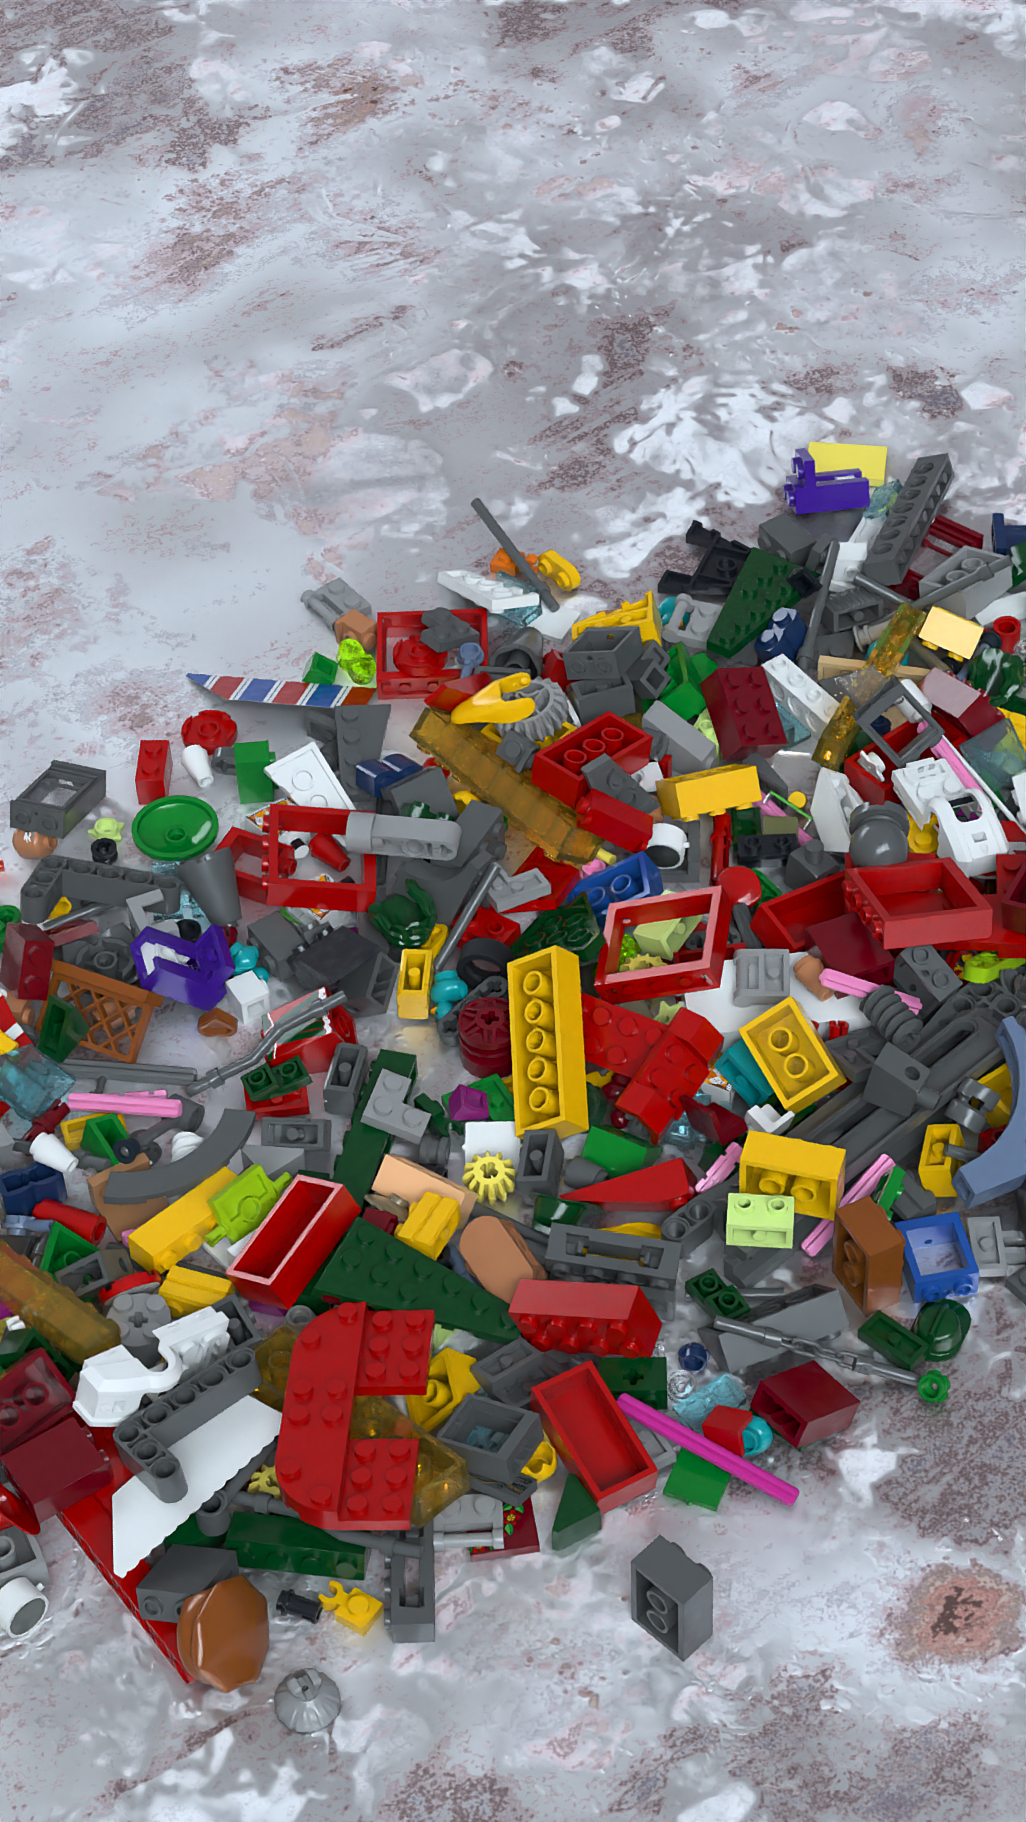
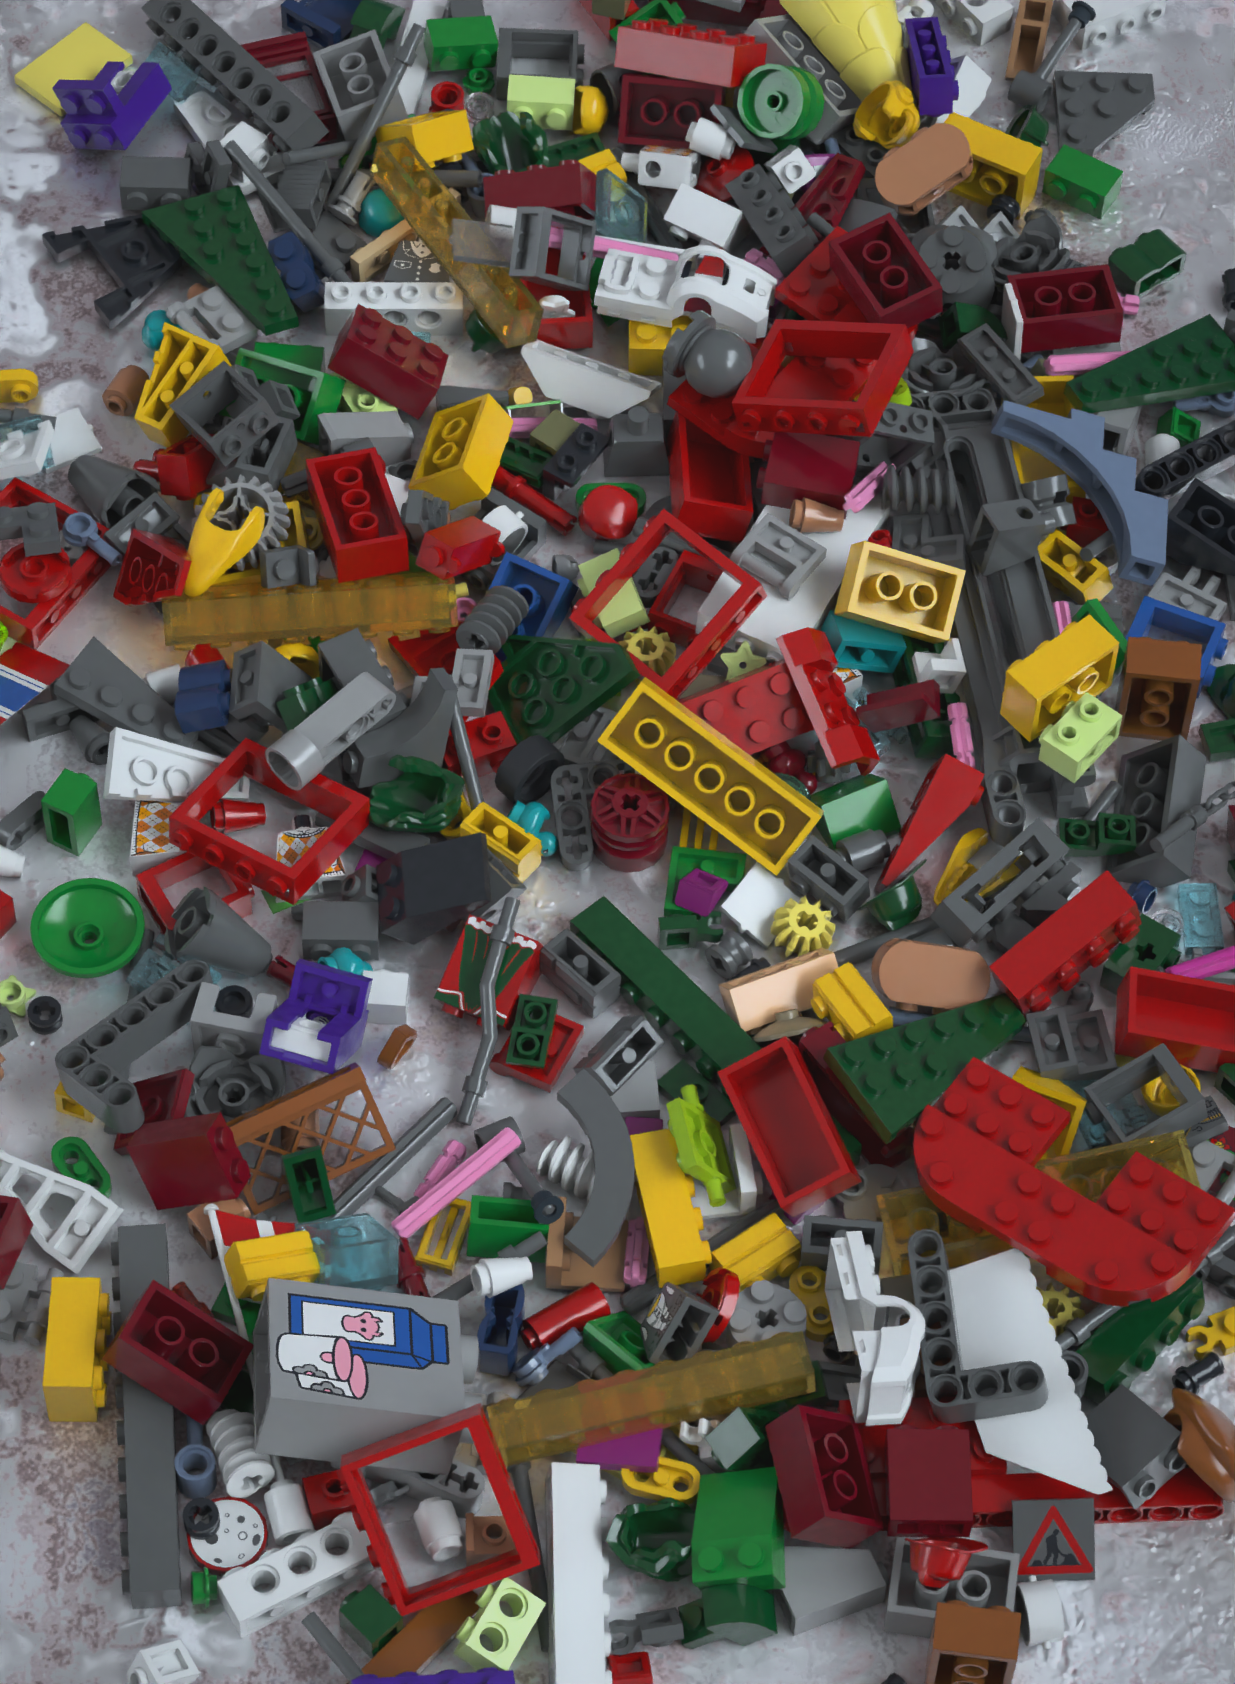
camera: 60 degrees left, 10 degrees up
light grey plate [360,1068,431,1144] -> none
black slope [786,566,823,599] -> none
none -> dark grey piece [456,585,529,654]
none -> dark grey piece [1012,1498,1095,1582]

